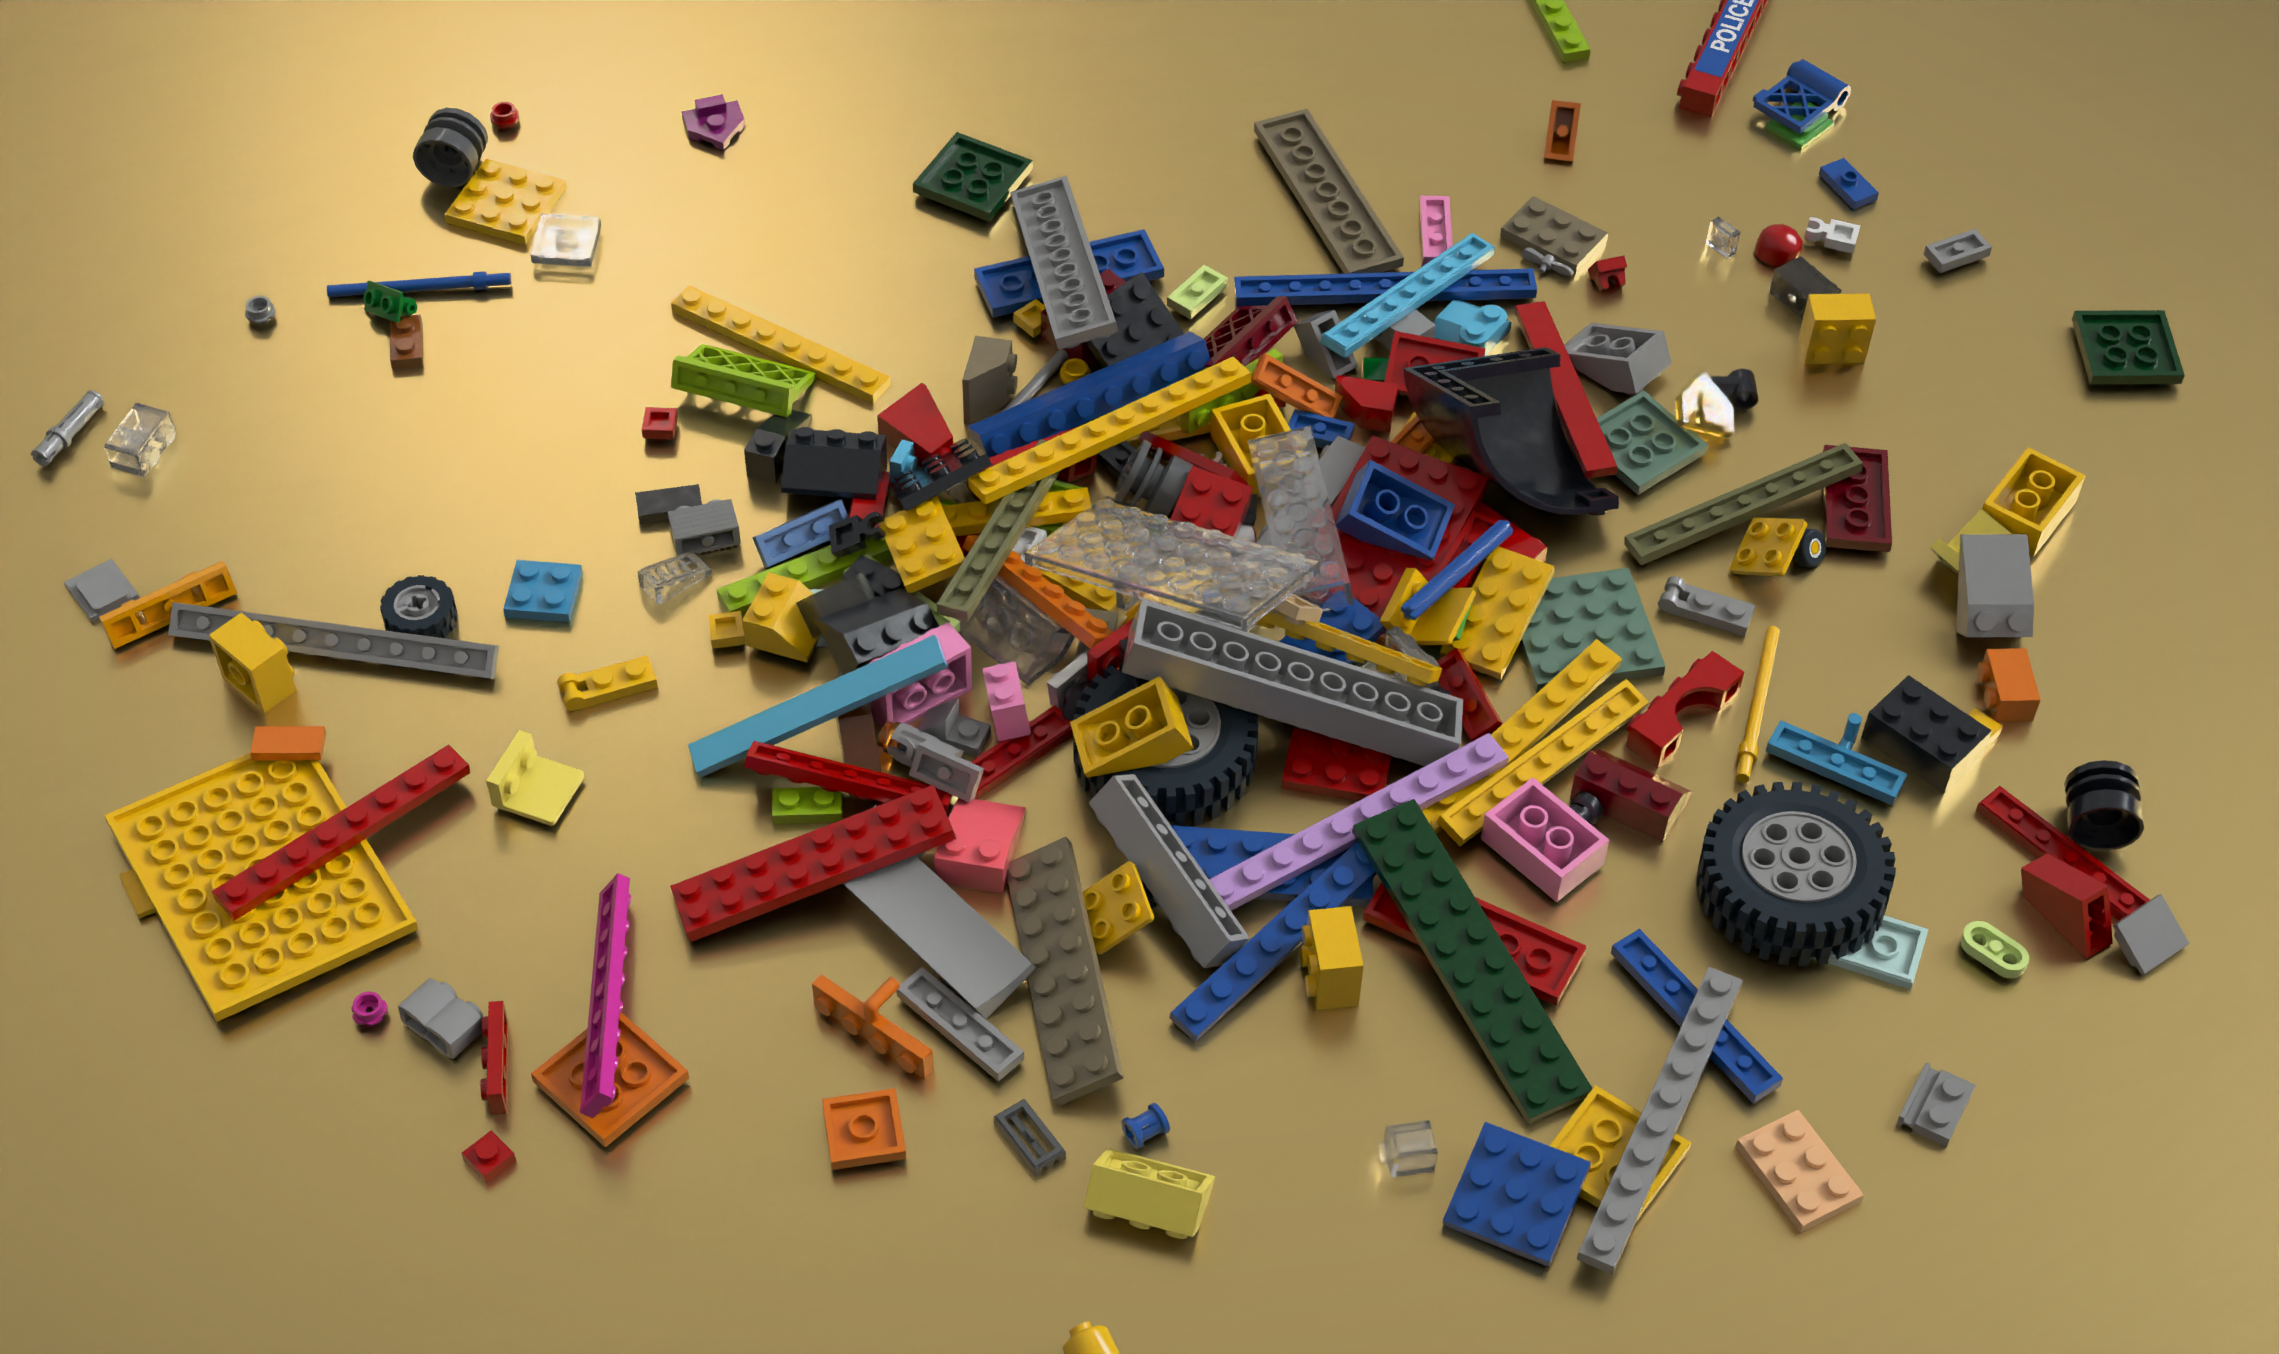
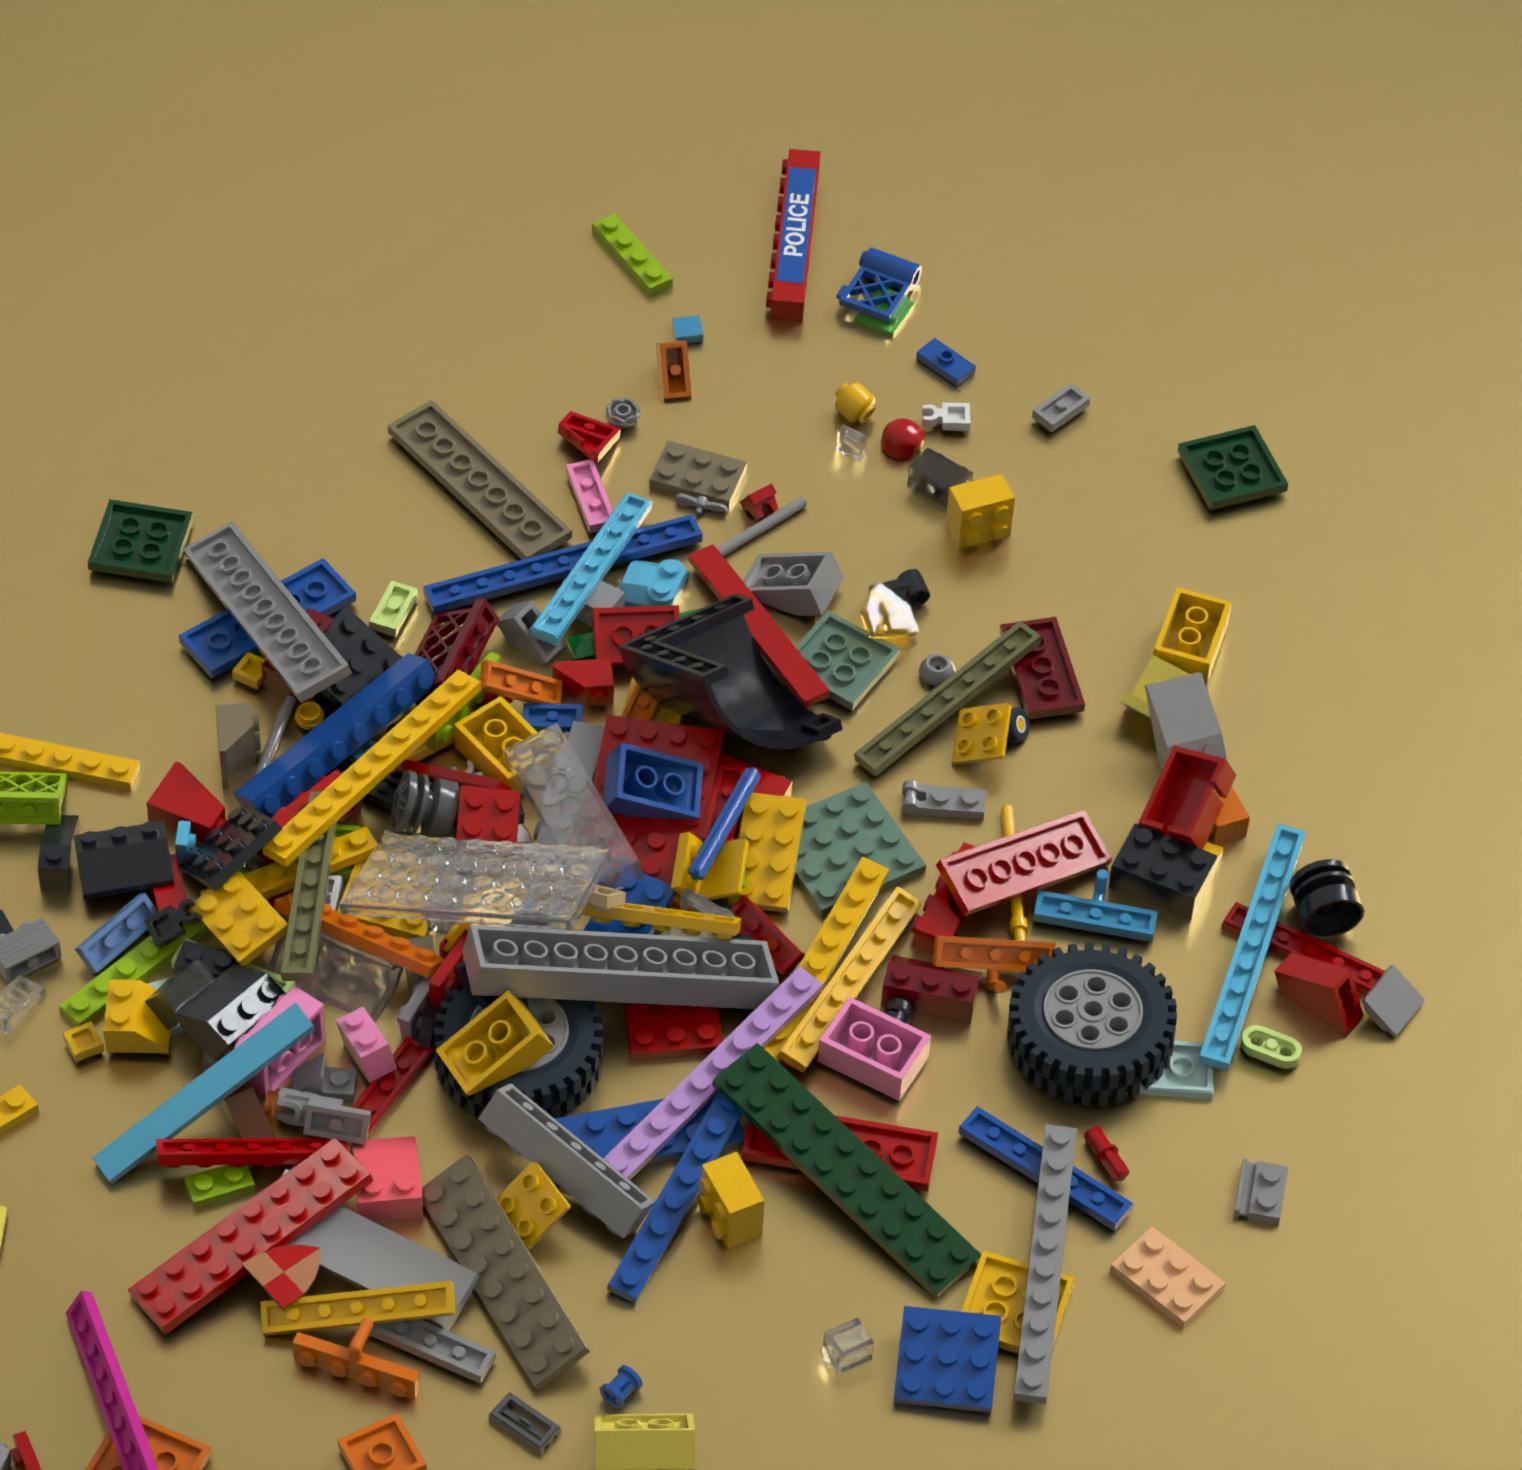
camera: 20 degrees left, 0 degrees up
none -> shield [242,1245,320,1310]
none -> yellow plate [260,1281,456,1336]
none -> red wing [557,411,621,463]
none -> light grey plate [606,398,640,429]
none -> dark azure tile [672,315,704,343]
none -> light grey bar [716,496,807,557]
none -> yellow head [835,382,876,423]
none -> light grey plate [919,654,956,687]
none -> orange plate [933,935,1056,993]
none -> plate [936,810,1113,916]
none -> red axle [1084,1126,1130,1181]
none -> red piece [1138,745,1236,850]
none -> medium azure plate [1198,823,1306,1071]

